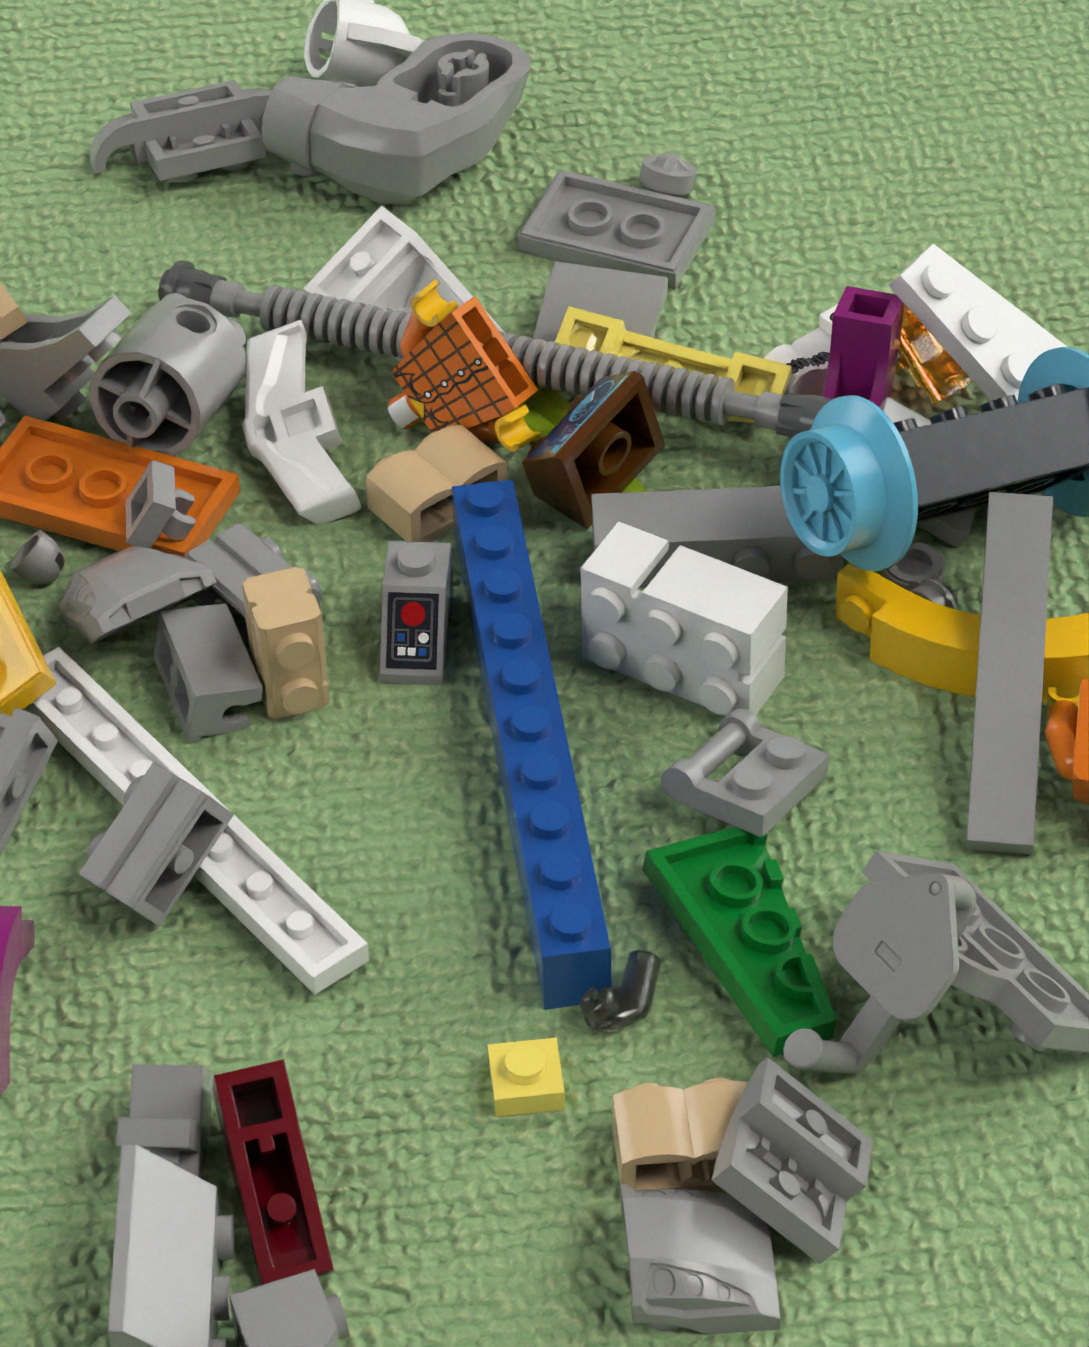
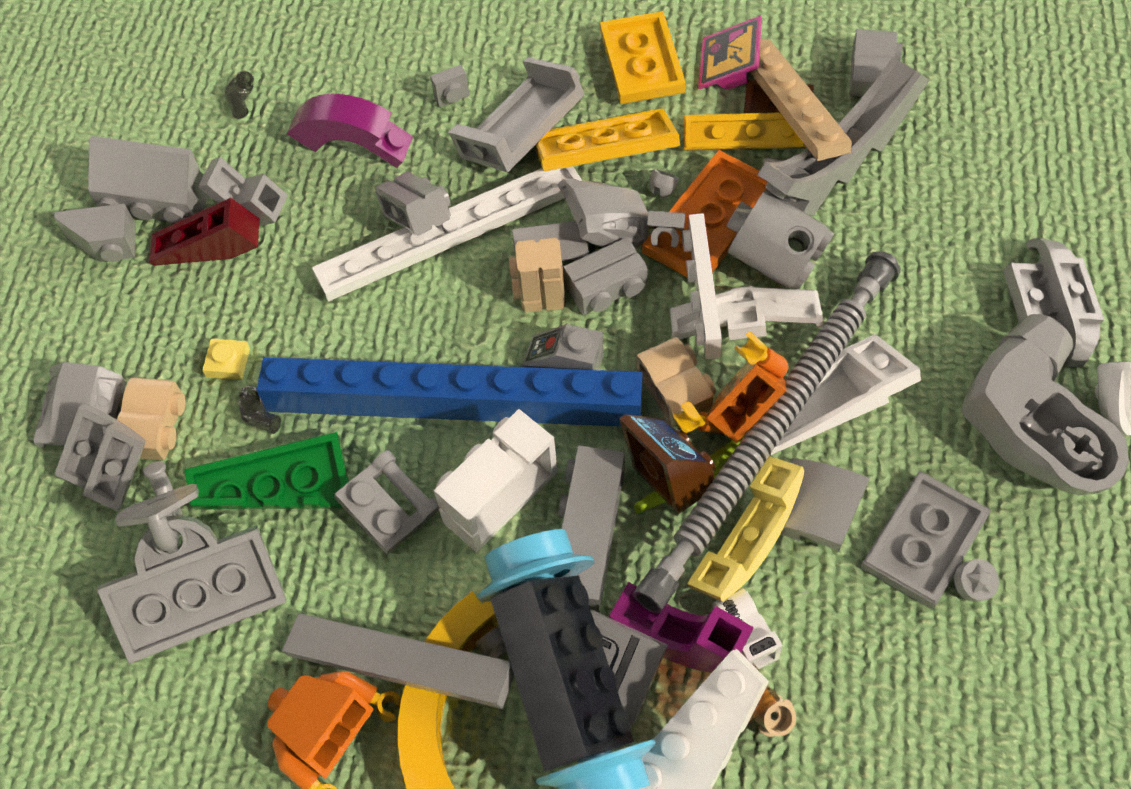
camera: 105 degrees right, 15 degrees up
none -> white plate [682,213,722,360]

